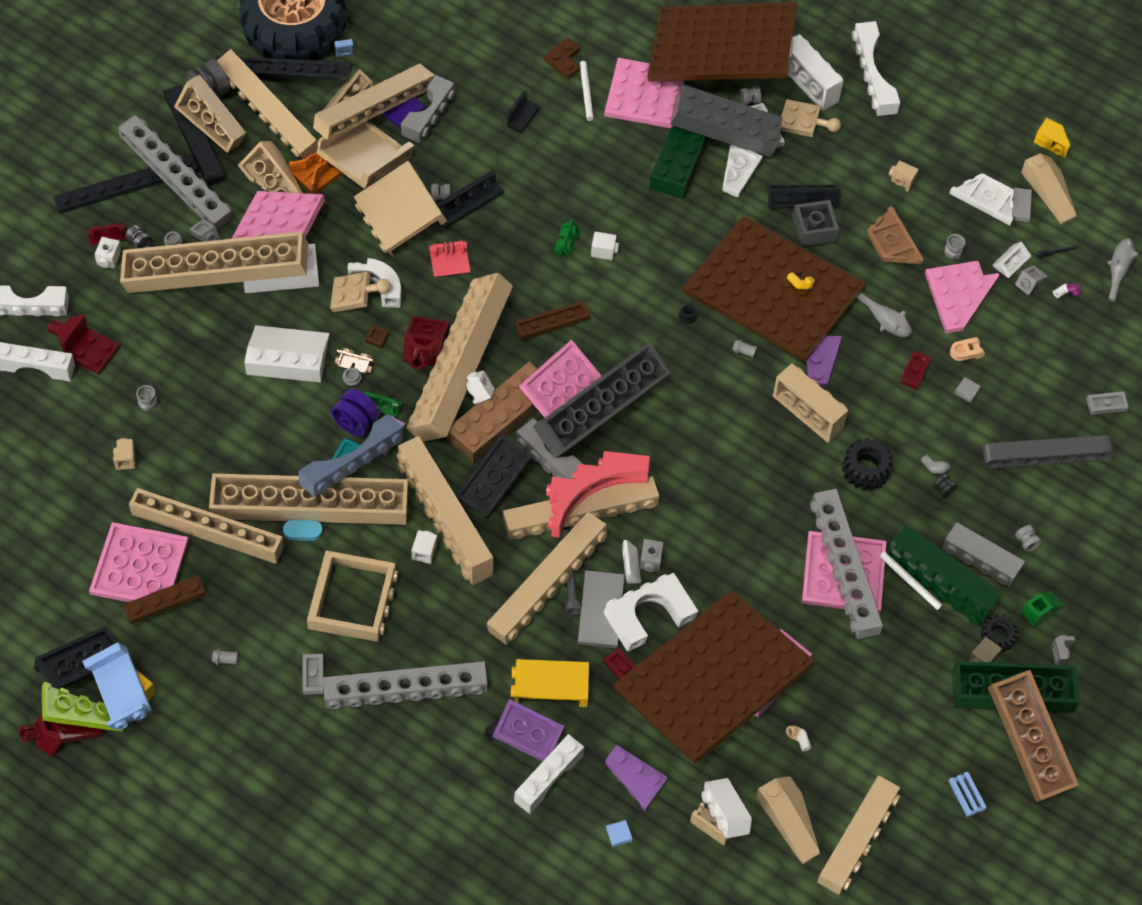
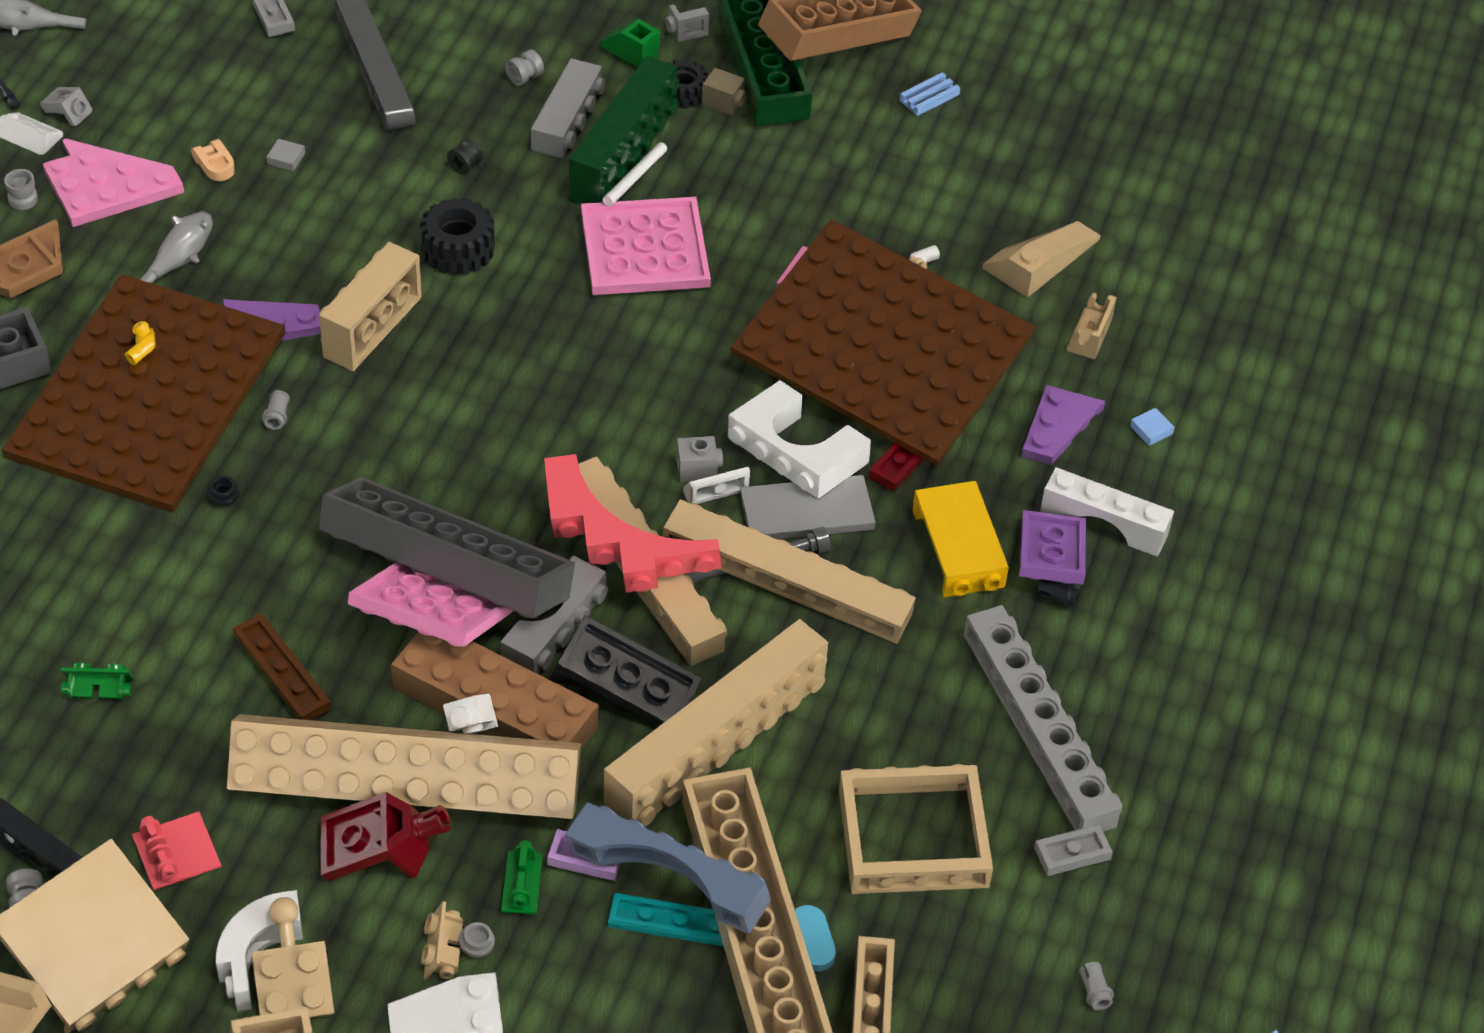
camera: 105 degrees left, 10 degrees down
dark purple wheel [331,389,380,437] -> none
reddish brown tile [365,325,390,349] -> none
white brick [412,530,437,564] -> none
white brick [591,232,619,260] -> none
white brick [702,778,752,838] -> none
light grey brick [810,489,883,639] -> none
tan brick [817,775,901,895] -> none
dark red plate [900,351,931,390] -> none
light grey arm [921,455,950,474] -> none
arm [1053,283,1082,298] -> none

